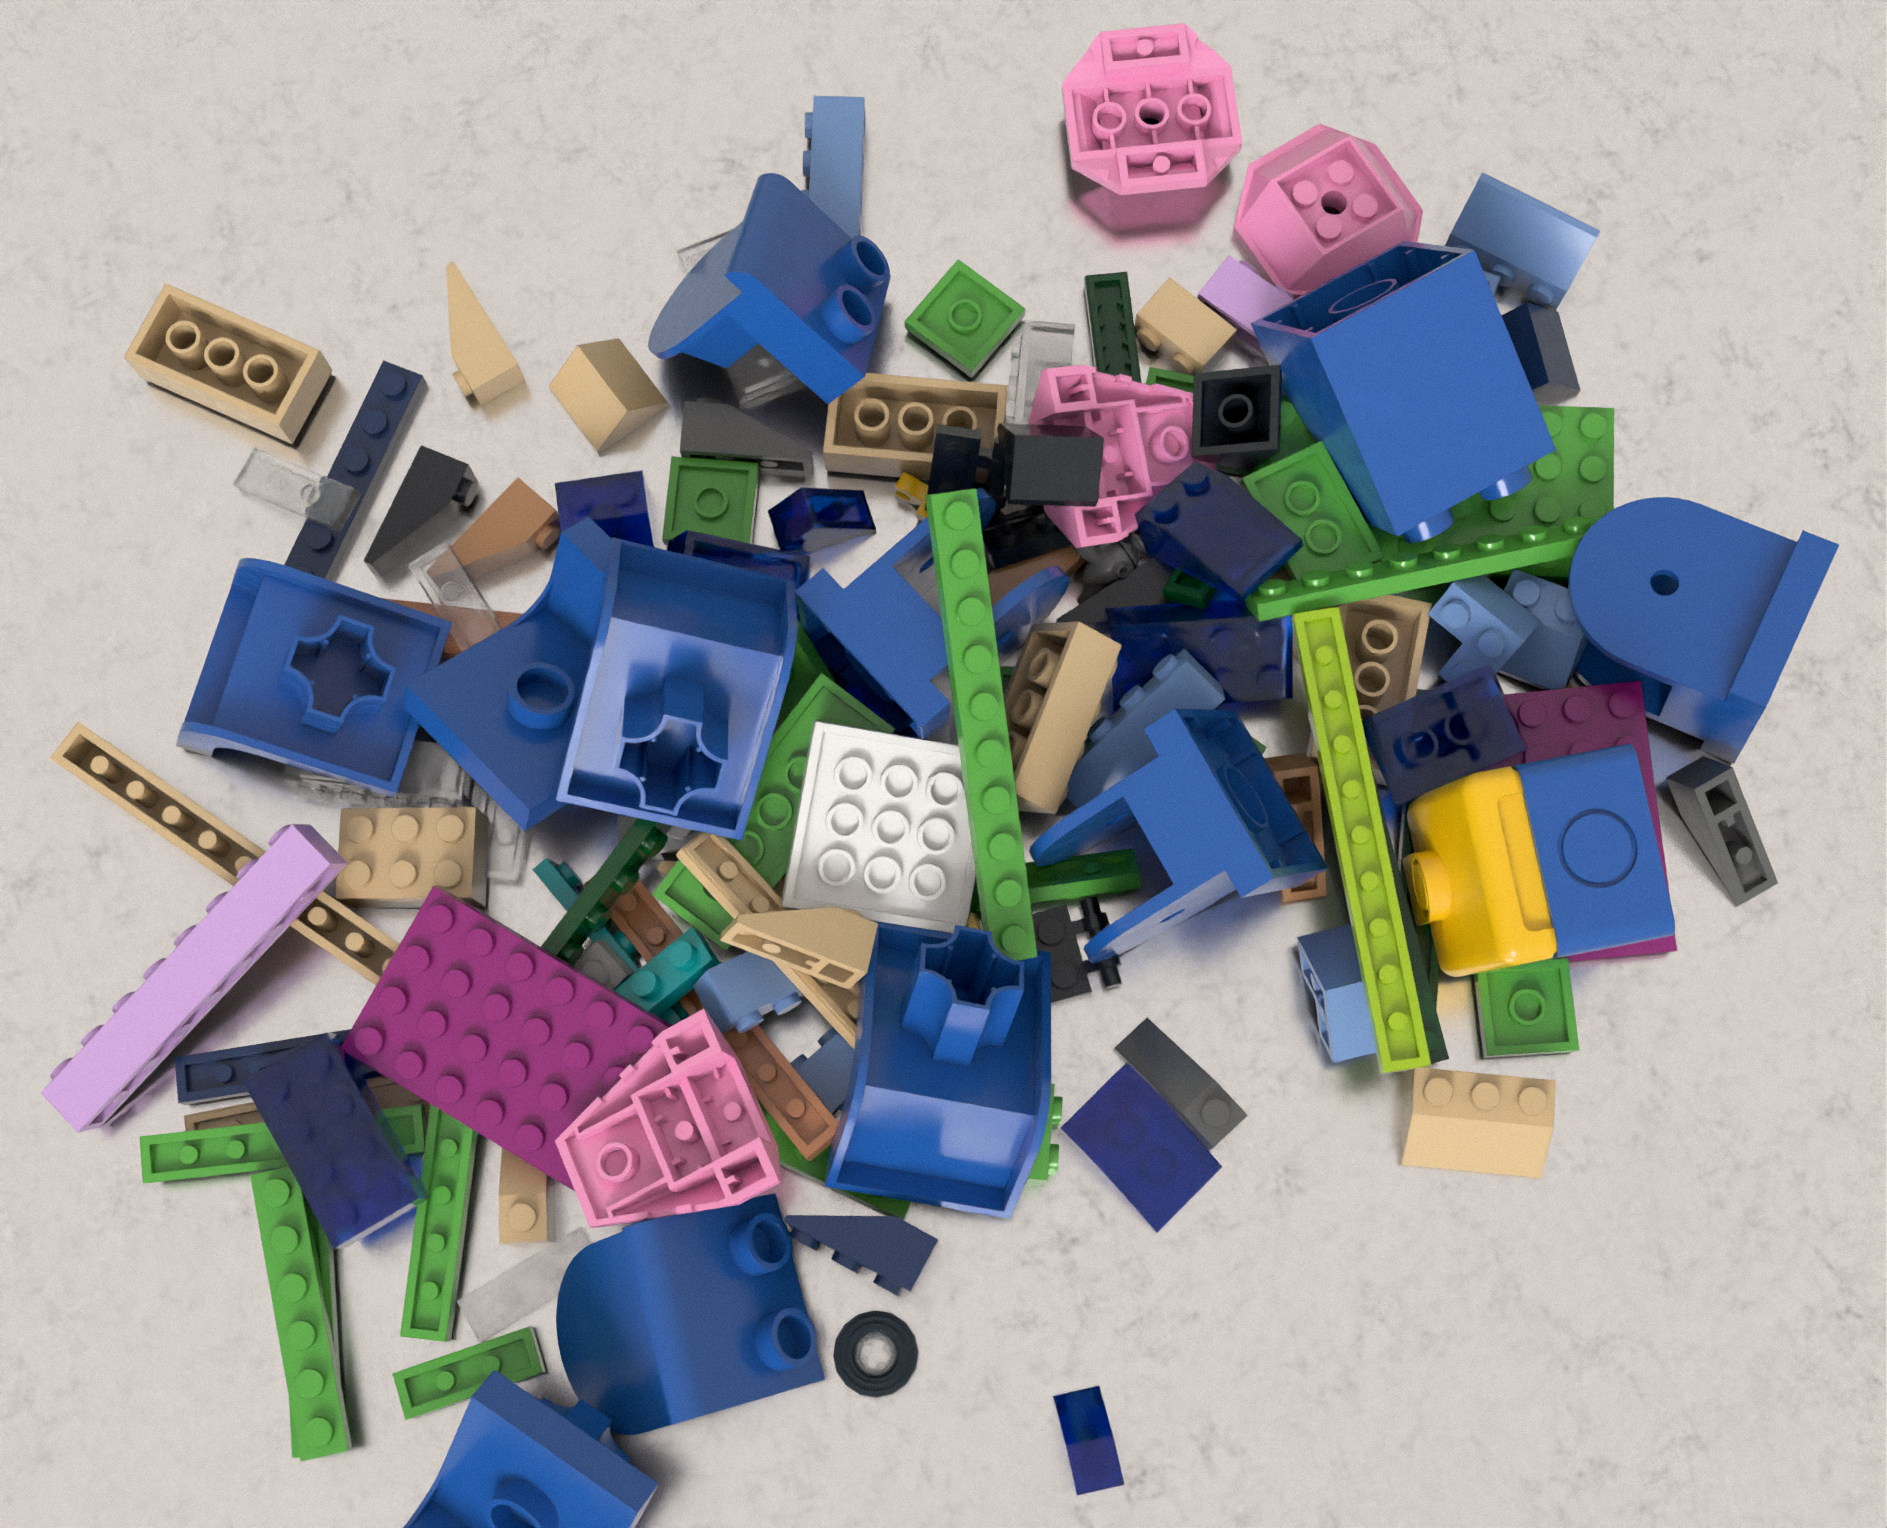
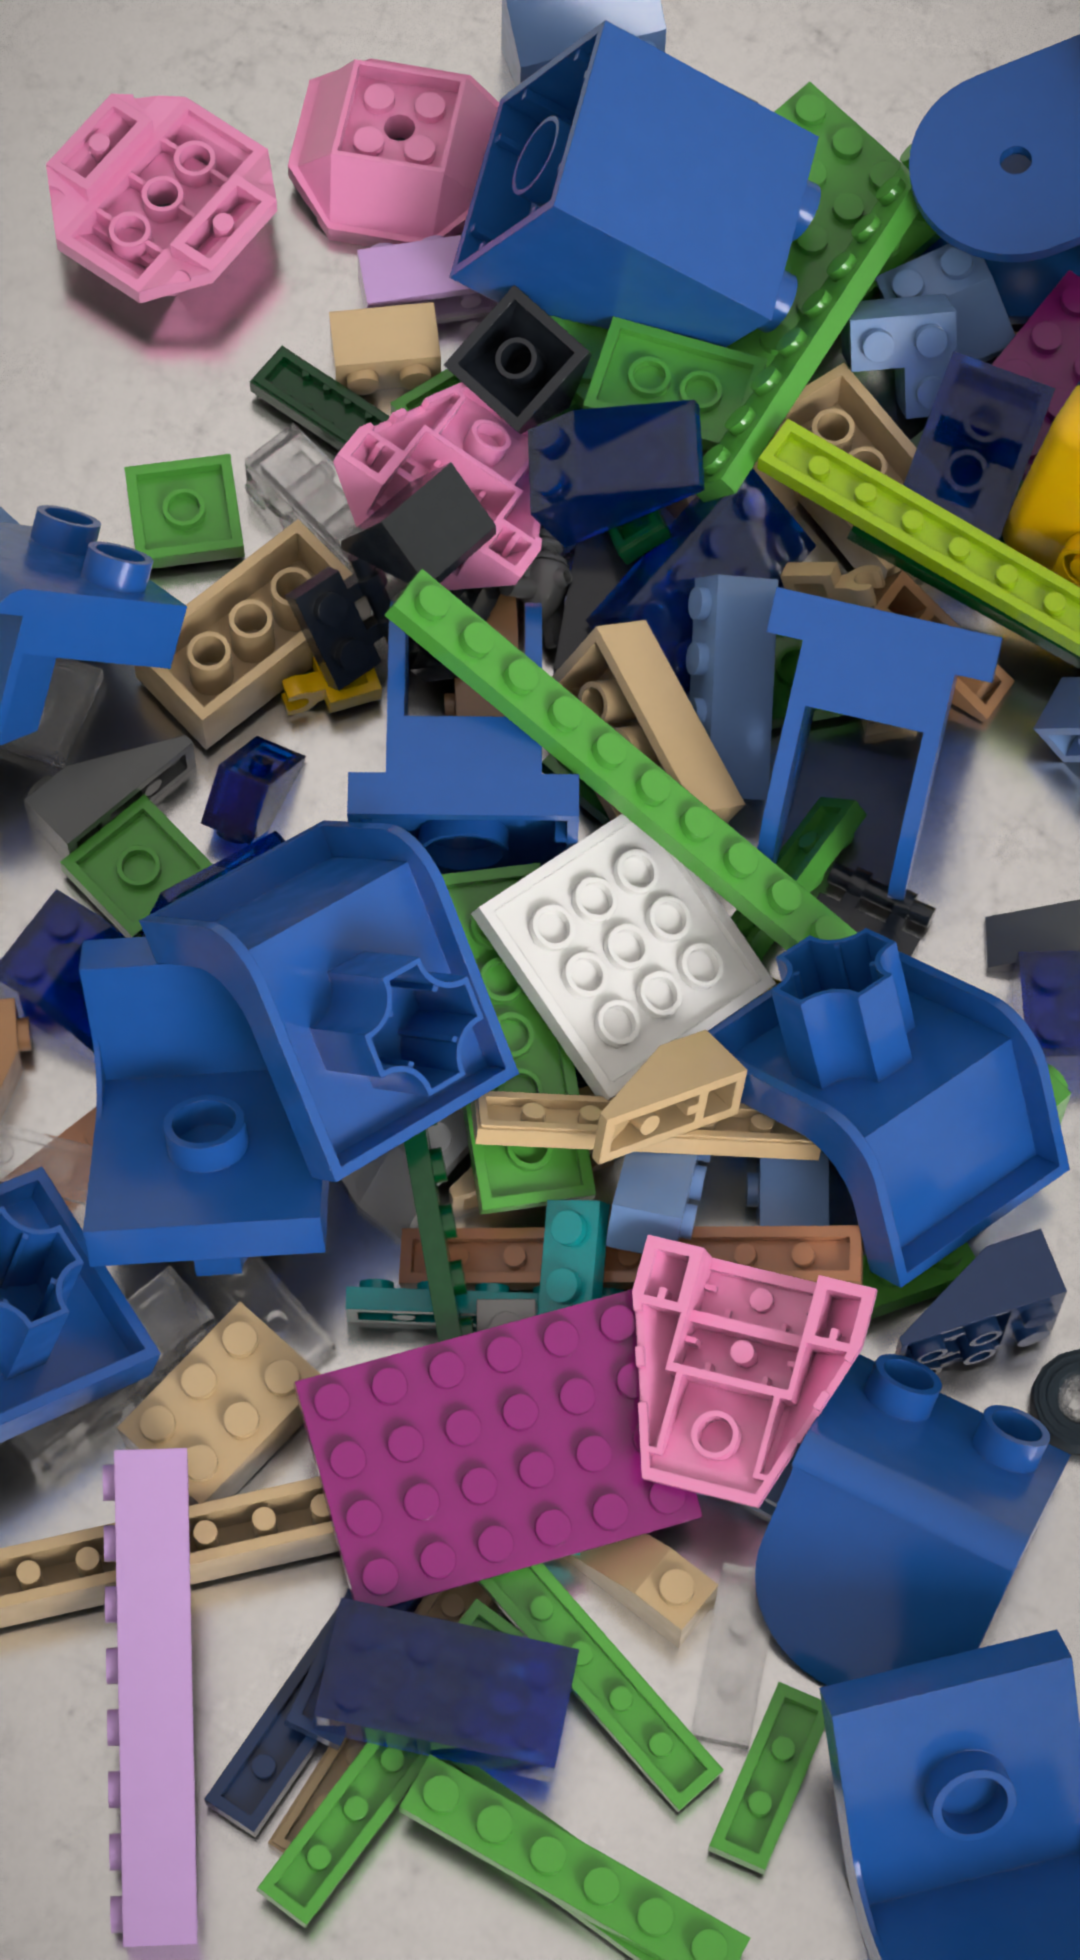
camera: 50 degrees left, 10 degrees down
none -> tan plate [781,562,886,607]

